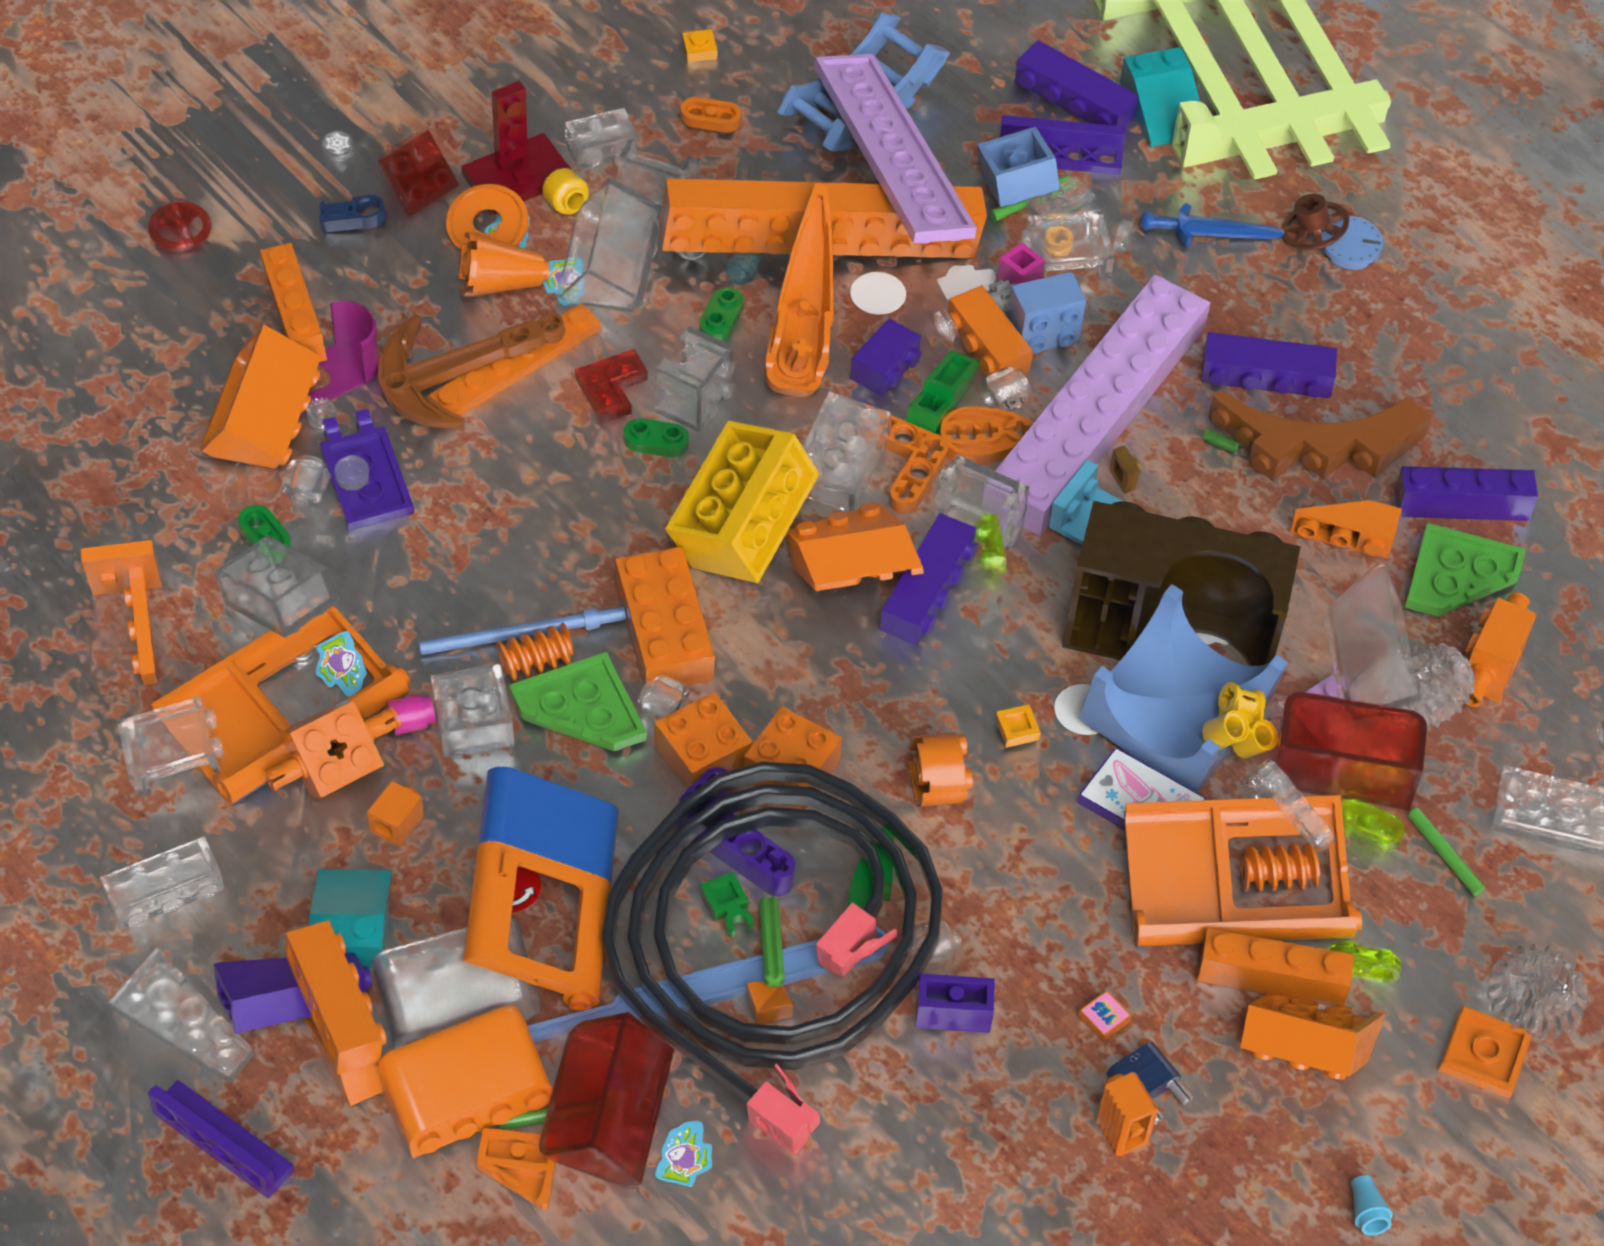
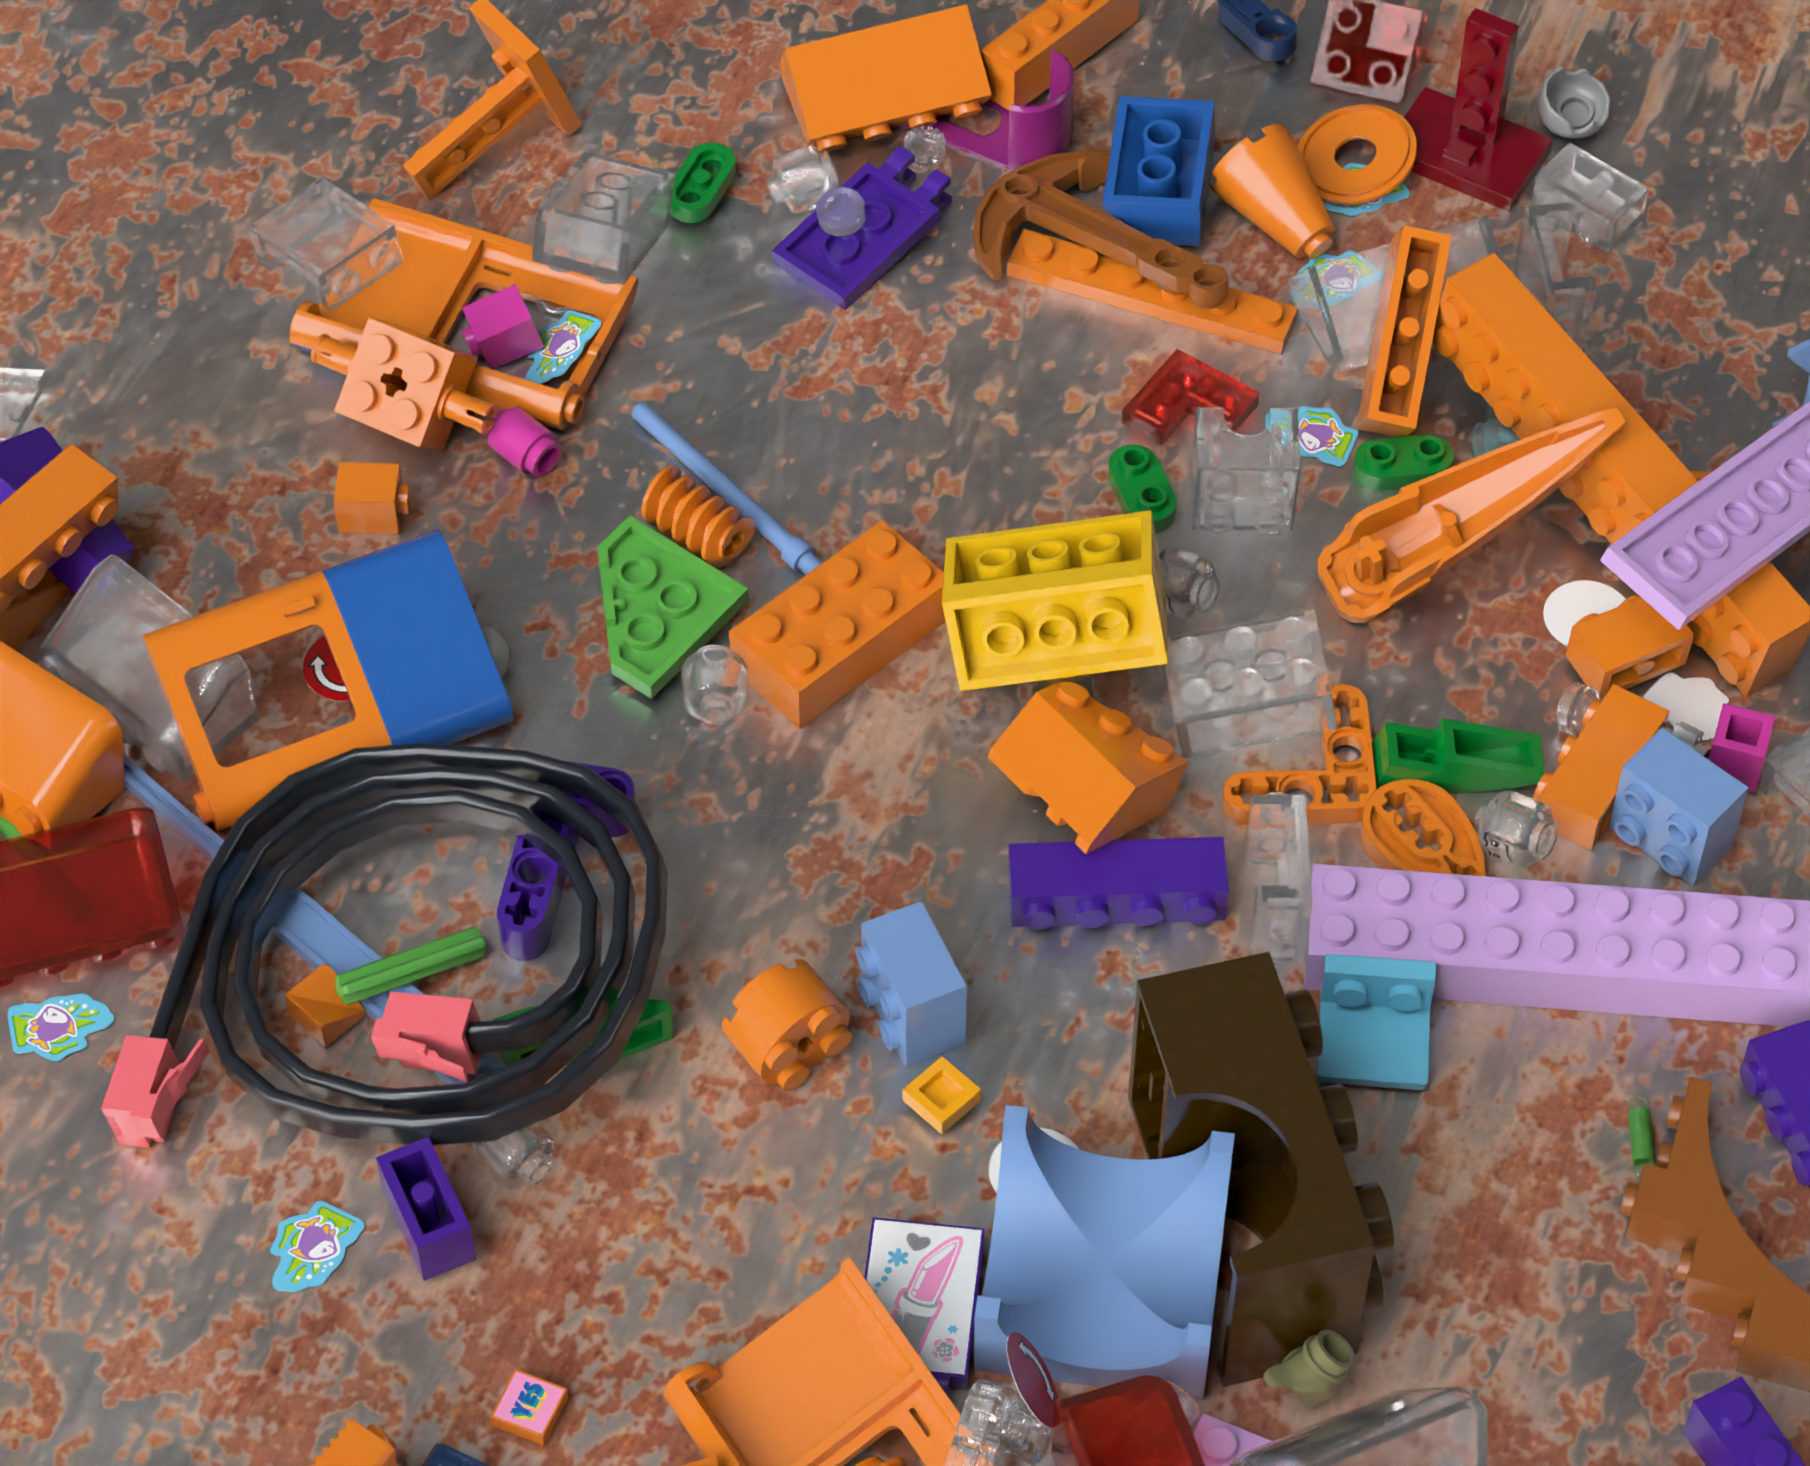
camera: 65 degrees right, 0 degrees up
clear brick [100,836,224,931] -> none
teal slope [308,869,392,970] -> none
clear brick [430,664,514,757] -> none
yellow head [543,168,589,215] -> none
orange brick [654,692,753,790] -> none
orange plate [680,97,742,133] -> none
green plate [700,872,753,939] -> none
orange brick [744,706,842,810] -> none
dark purple brick [850,318,922,397] -> none
clear neon green plate [975,513,1006,575] -> none
pearl gold plate [1109,445,1141,494] -> none
yellow piece [1202,682,1278,759] -> none
orange slope [1290,500,1402,559] -> none
none -> sticker [270,1200,365,1293]
none -> dark pink brick [461,284,544,370]
none -> medium blue brick [855,901,967,1067]
none -> sticker [1006,1332,1060,1428]
none -> blue slope [1103,96,1215,246]
none -> olive animal [1263,1329,1355,1408]
none -> sticker [1265,406,1359,467]
none -> orange brick [1356,225,1452,437]
none -> light grey hair [1538,66,1611,139]
none -> orange brick [1565,594,1694,700]

